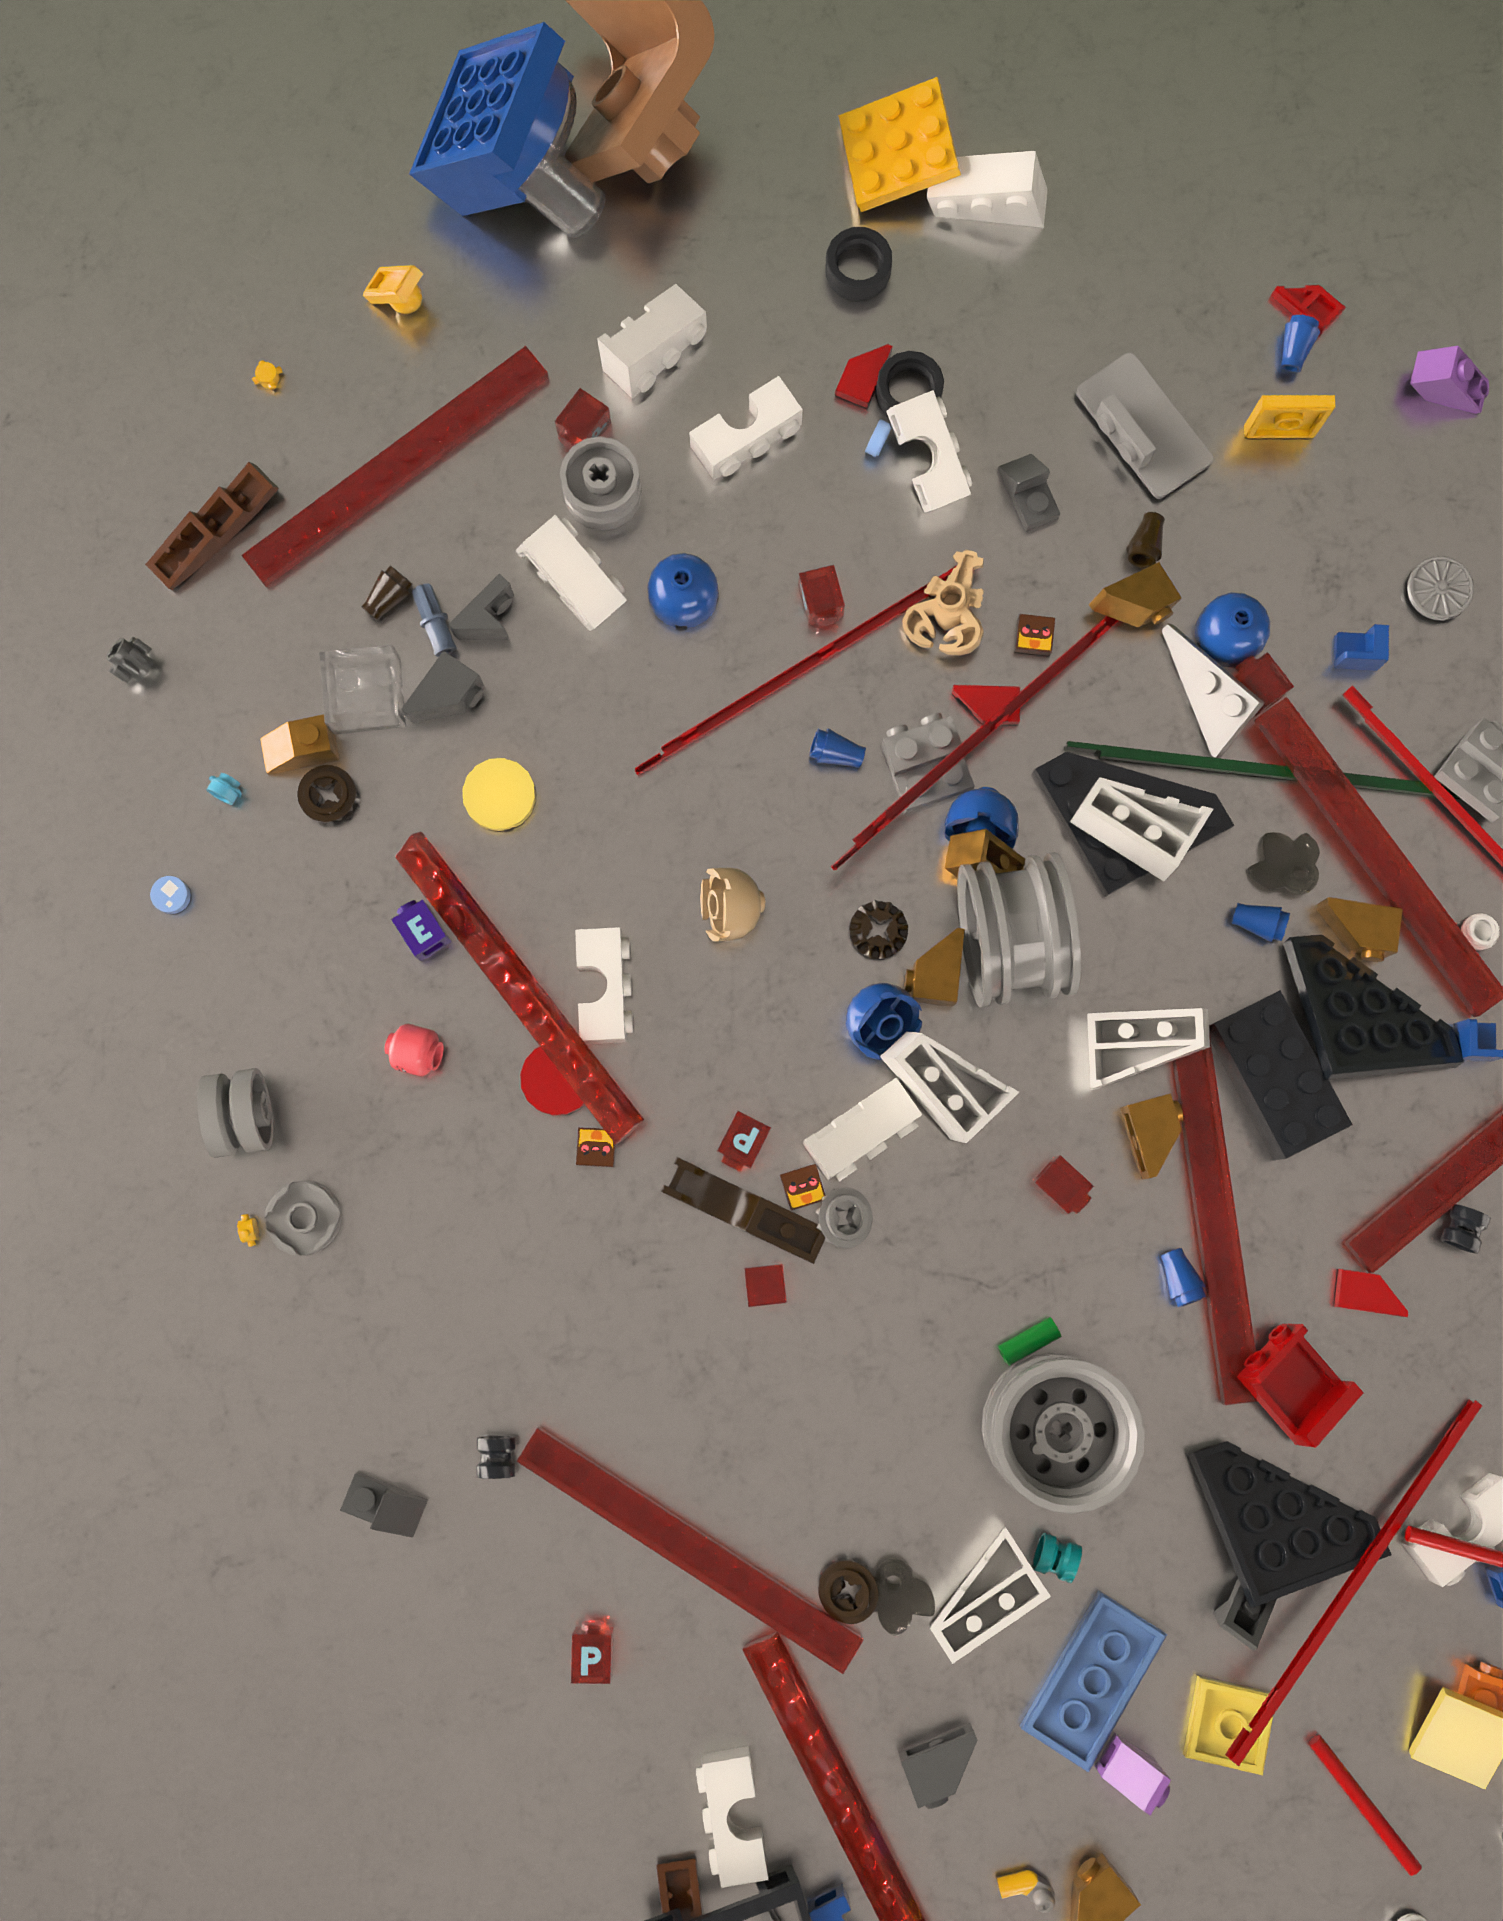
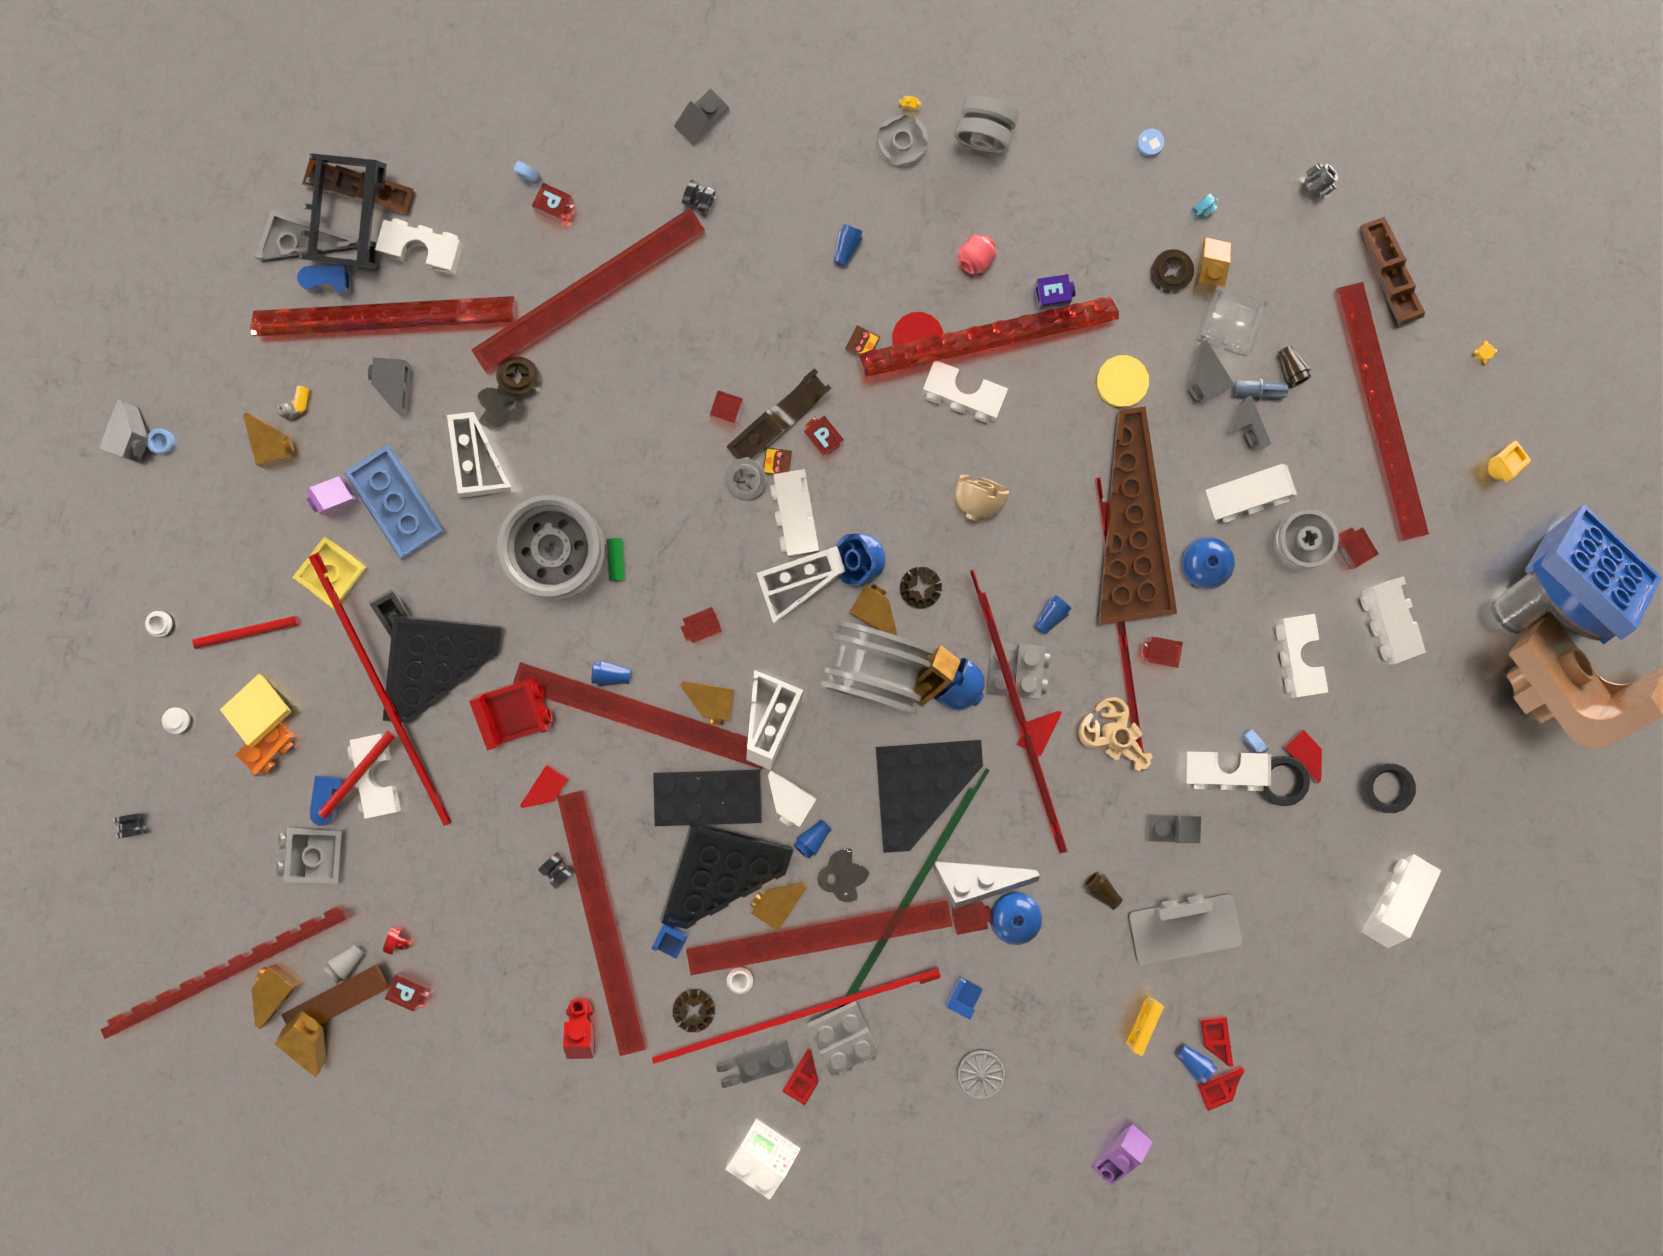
camera: 115 degrees right, 5 degrees up
yellow plate [838,77,961,212] -> none
reddish brown tile [1014,614,1055,656] -> none
teal wheel [1032,1533,1082,1584] -> none
white wedge [1070,777,1213,881] -> none
pearl gold slope [1089,562,1182,627] -> none
none -> light blue tile [513,160,540,182]
none -> white slope [768,770,817,828]
none -> blue cone [833,224,863,265]
none -> reddish brown wing [1099,406,1177,625]
none -> red tile [1199,1016,1233,1067]

